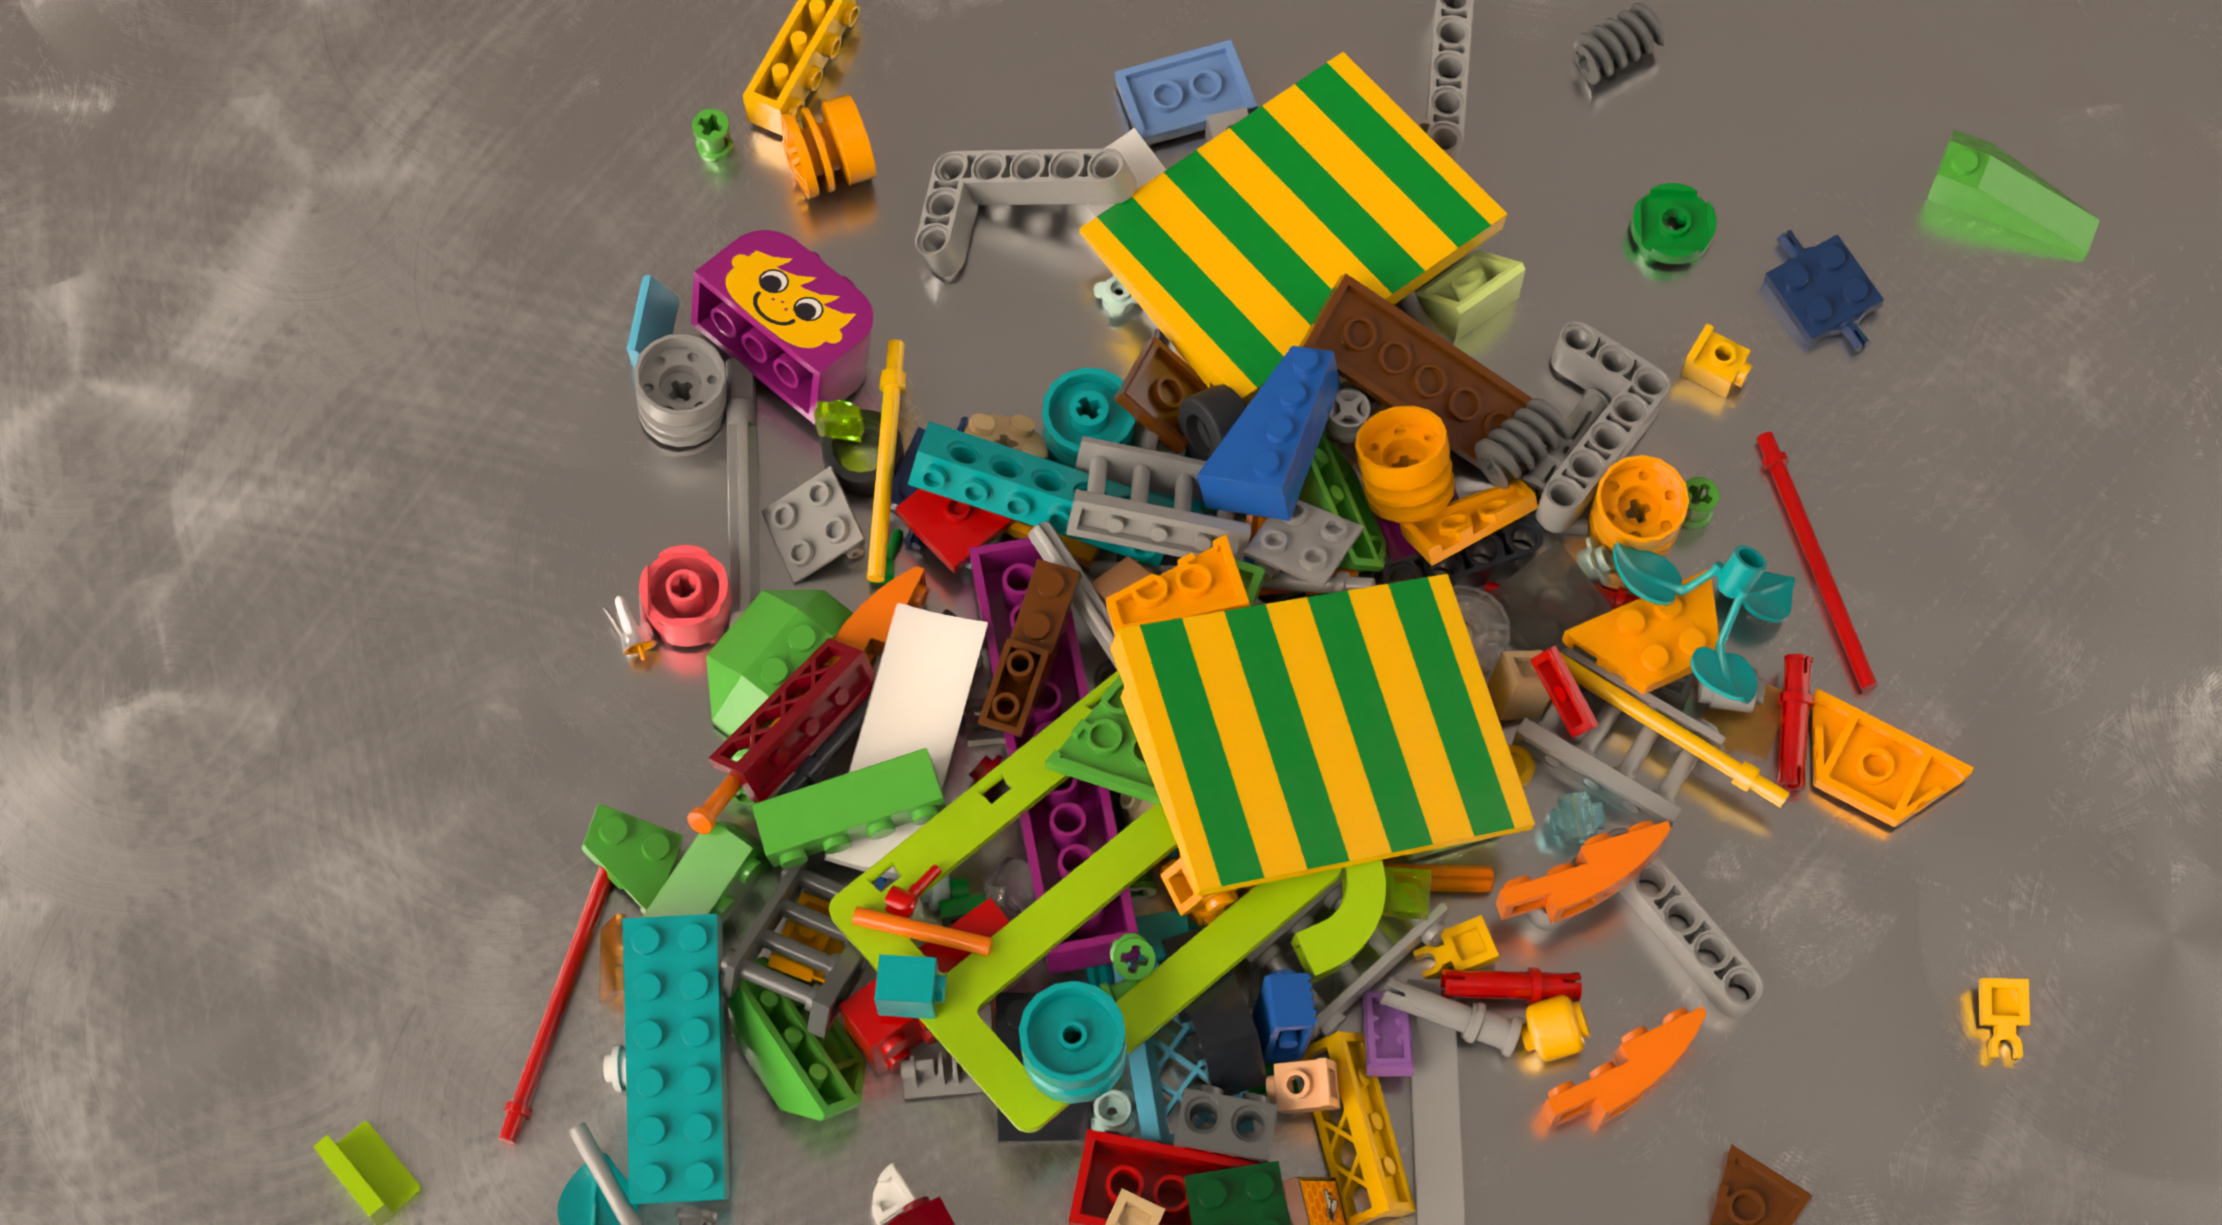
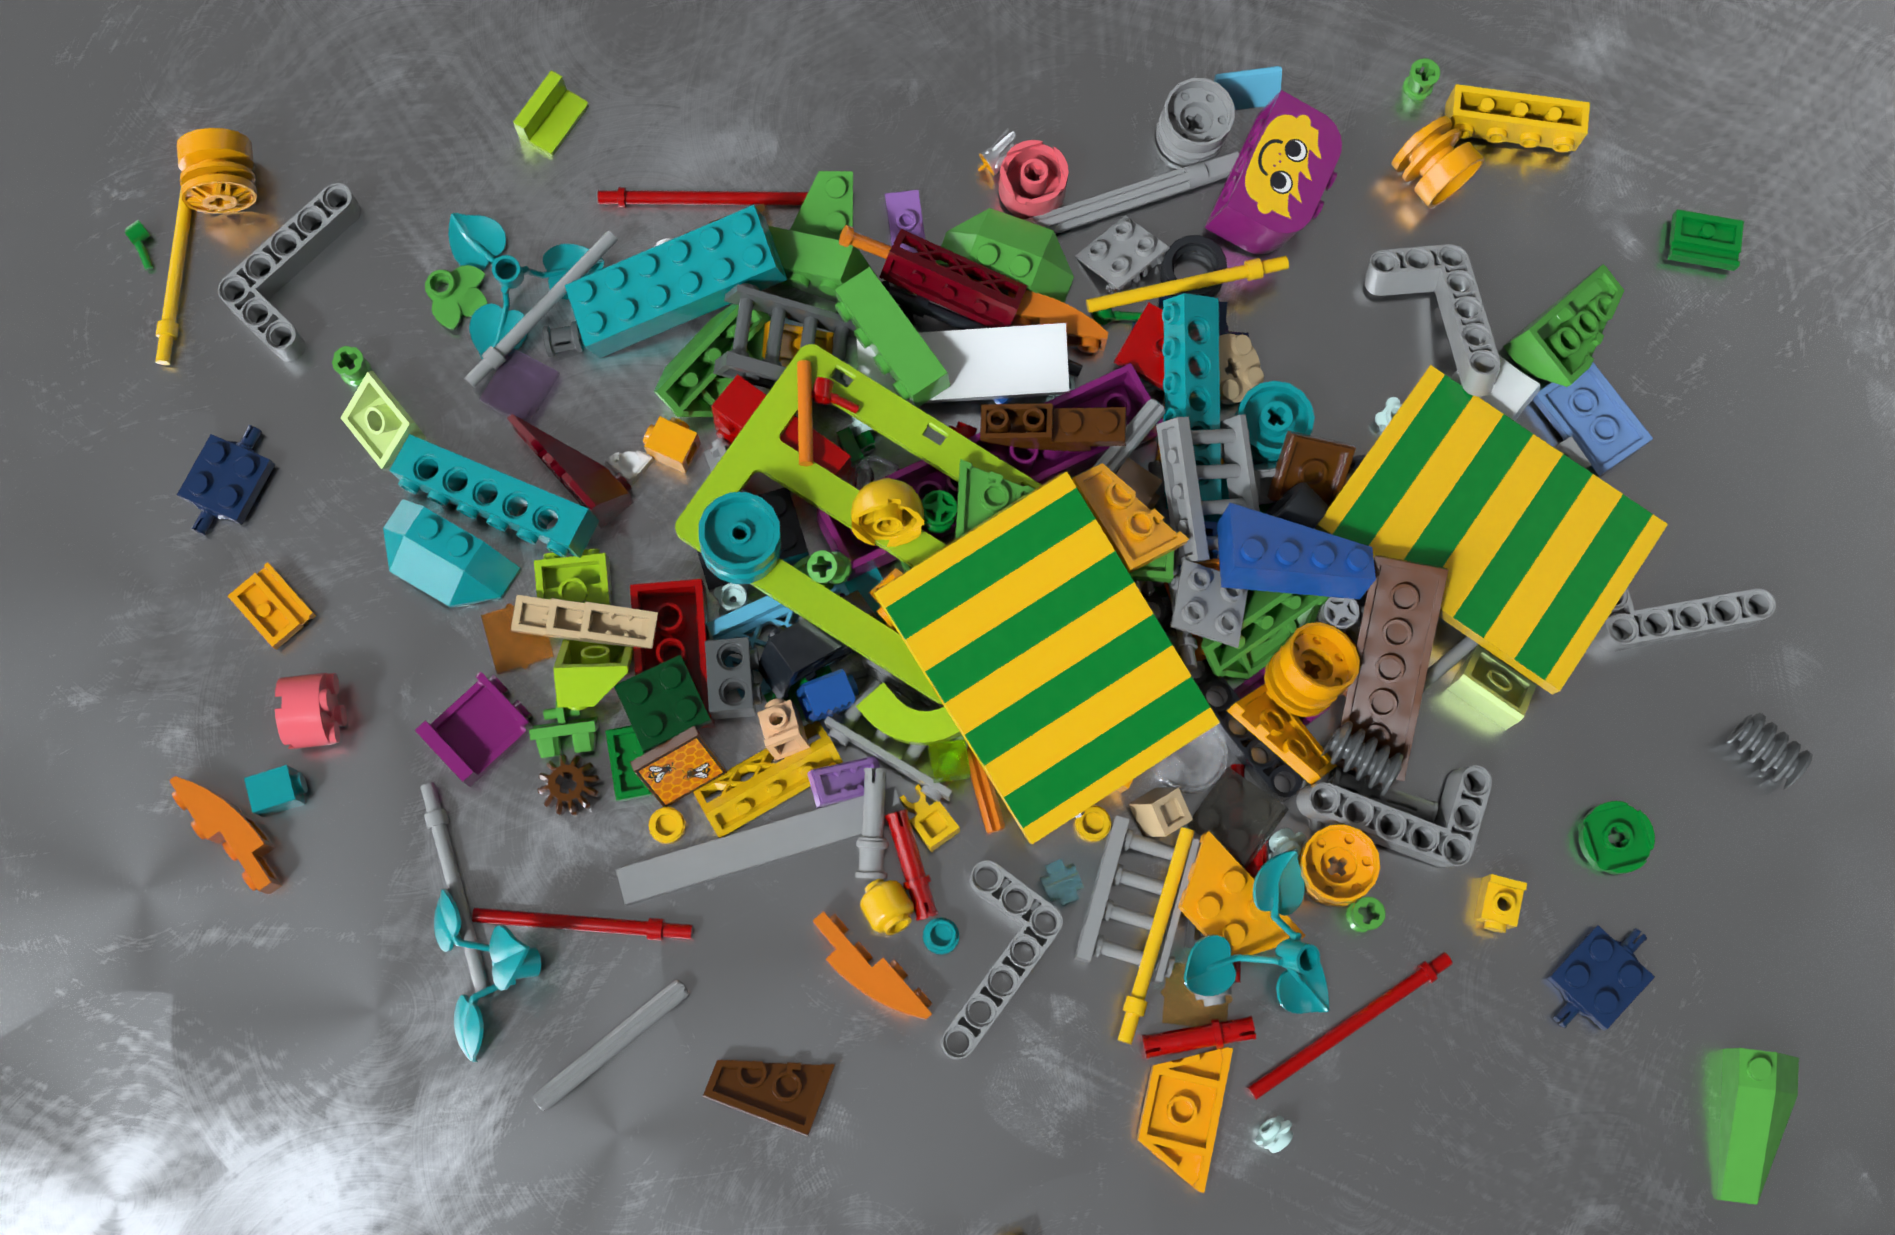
camera: 70 degrees right, 10 degrees up
clear neon green plate [814,400,865,442] -> none
teal brick [874,954,947,1019] -> none
orange slope [1495,820,1671,924] -> none
red slope [1530,645,1599,738] -> none
none -> light orange brick [643,416,701,474]
none -> yellow cylinder [851,478,924,547]
none -> medium lavender plate [885,190,926,253]
none -> green wheel [922,490,957,533]
none -> teal plate [923,917,959,955]
none -> light aqua plate [1255,1116,1294,1153]
none -> bright green wedge [1503,264,1624,387]

